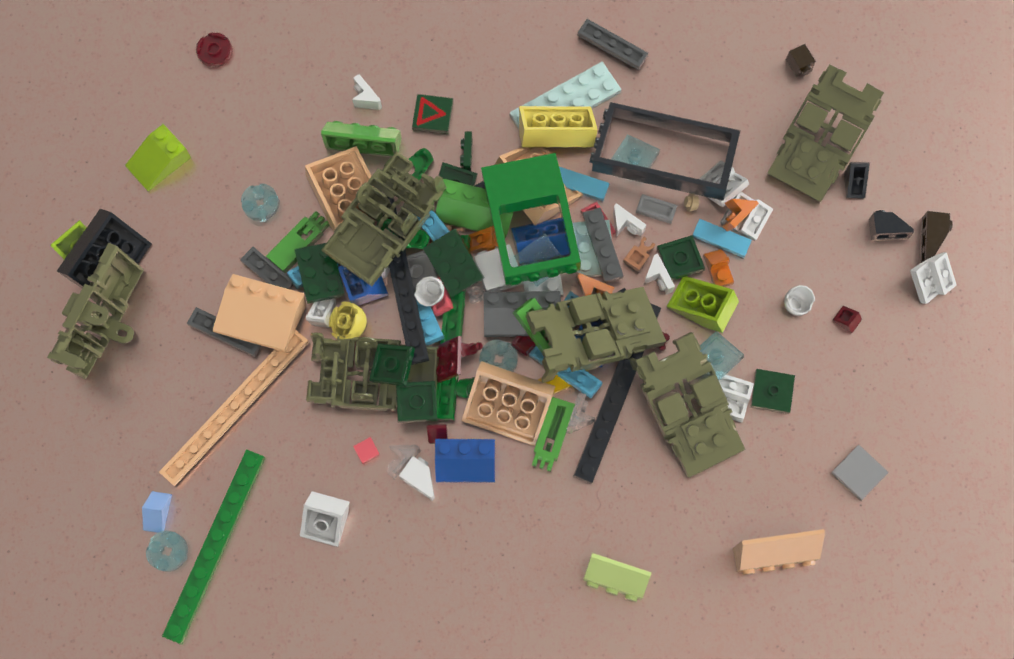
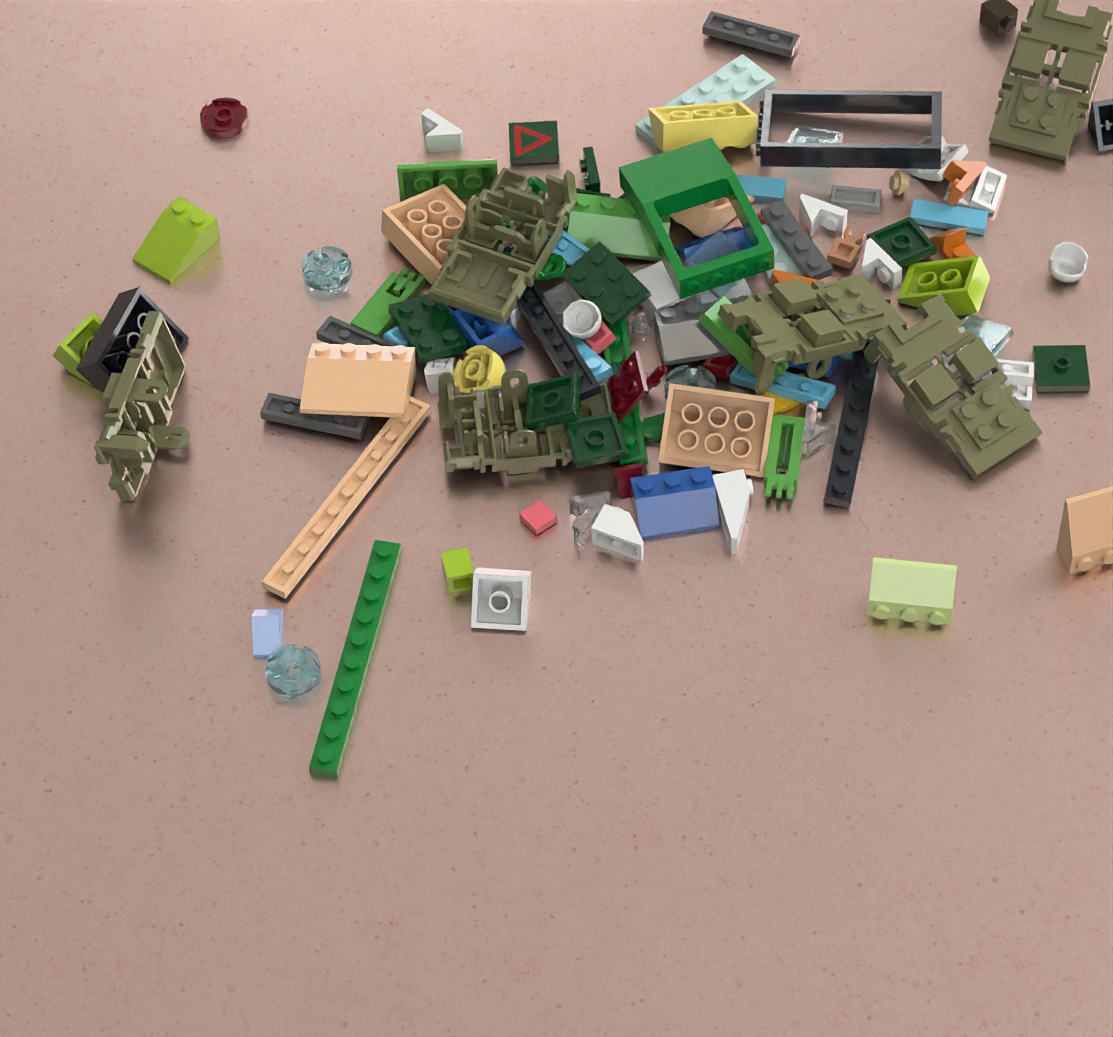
camera: 10 degrees left, 20 degrees down
orange slope [469,226,497,254] -> none
none -> lime brick [441,547,474,594]
none -> white slope [712,469,753,555]

